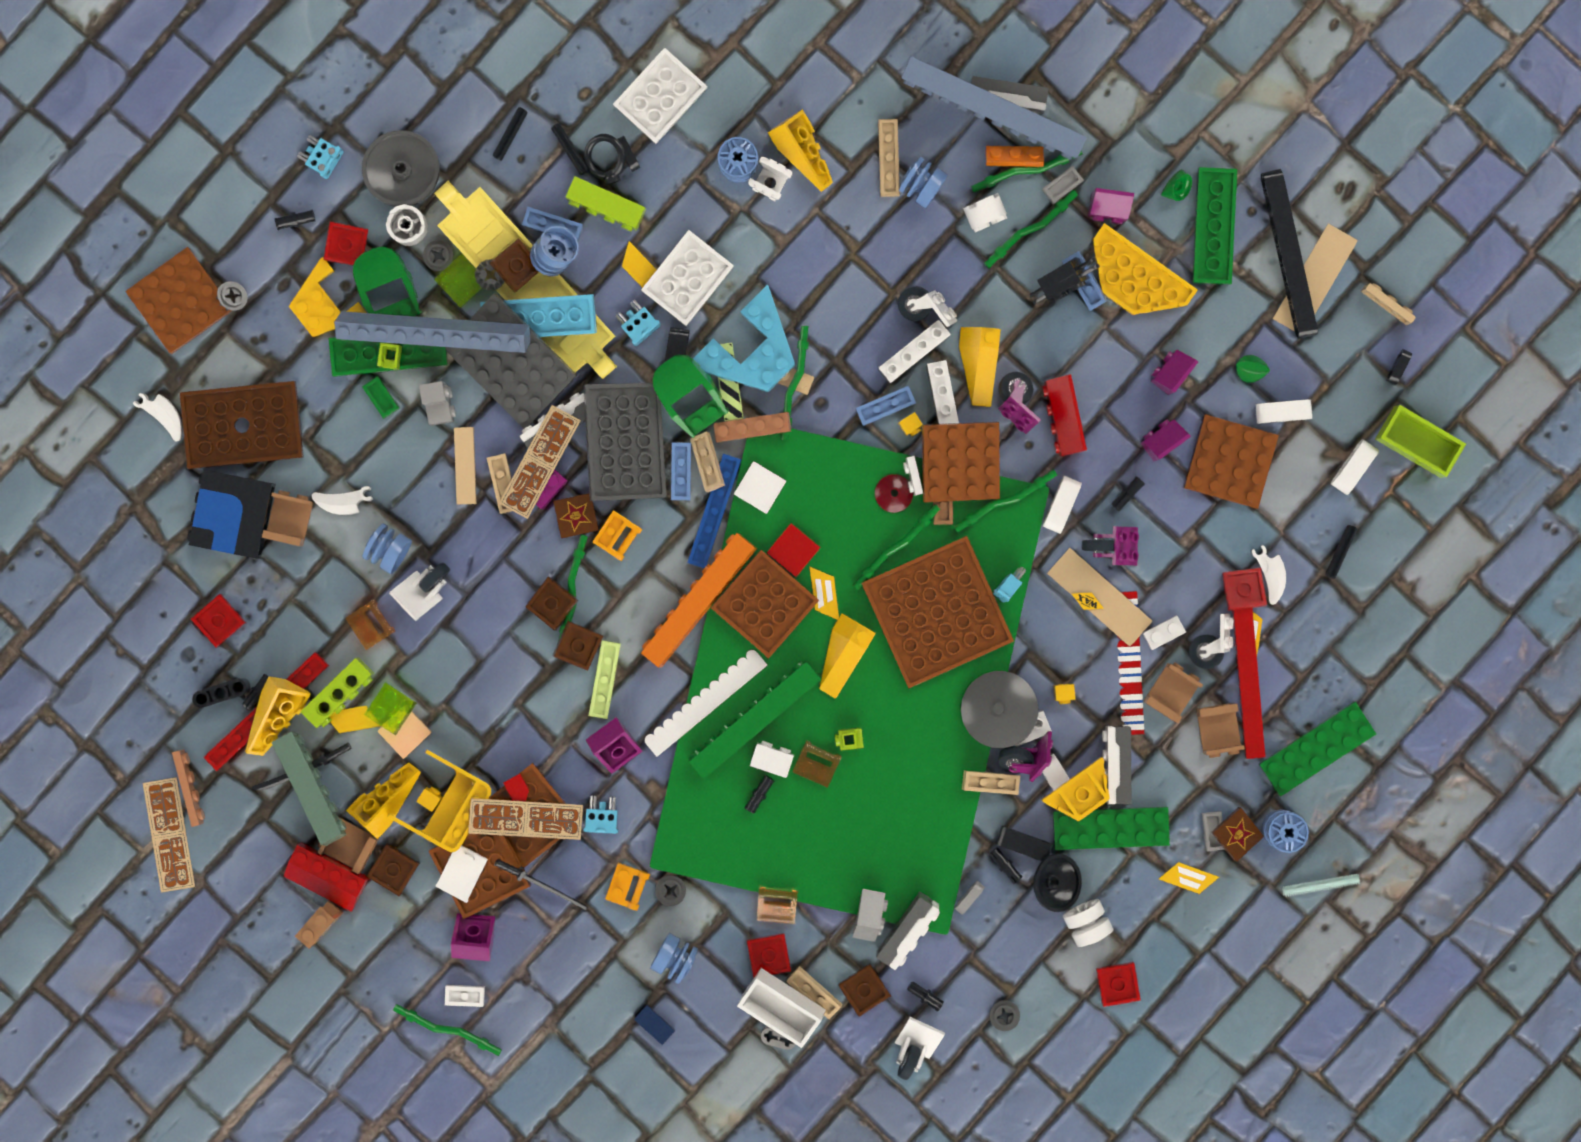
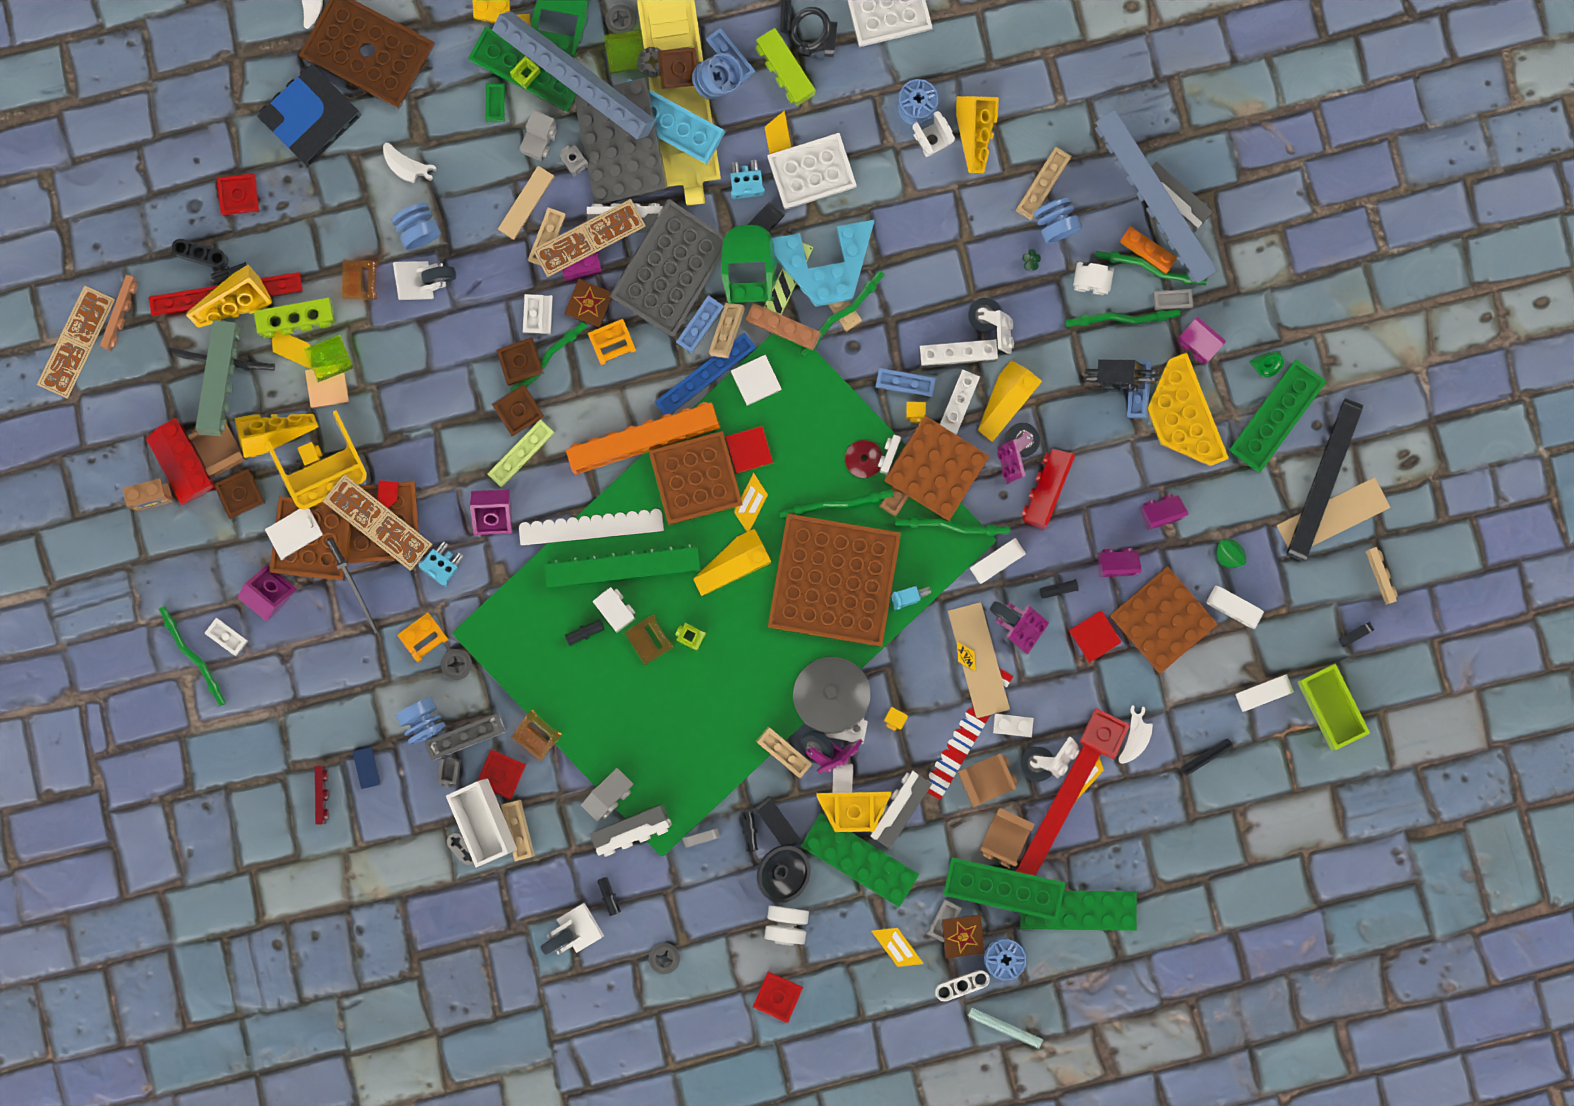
camera: 25 degrees right, 5 degrees down
medium nougat panel [262,490,313,546] -> none
reddish brown tile [838,963,891,1017] -> none
none -> dark red plate [315,766,329,825]
none -> dark grey piece [425,713,506,760]
none -> flat silver window [437,757,462,787]
none -> white plate [523,294,553,334]
none -> light grey brick [559,145,588,177]
none -> white beam [935,970,990,1001]
none -> green plate [944,857,1066,921]
none -> dark green plant [1022,249,1041,271]
none -> red tile [1069,610,1122,663]

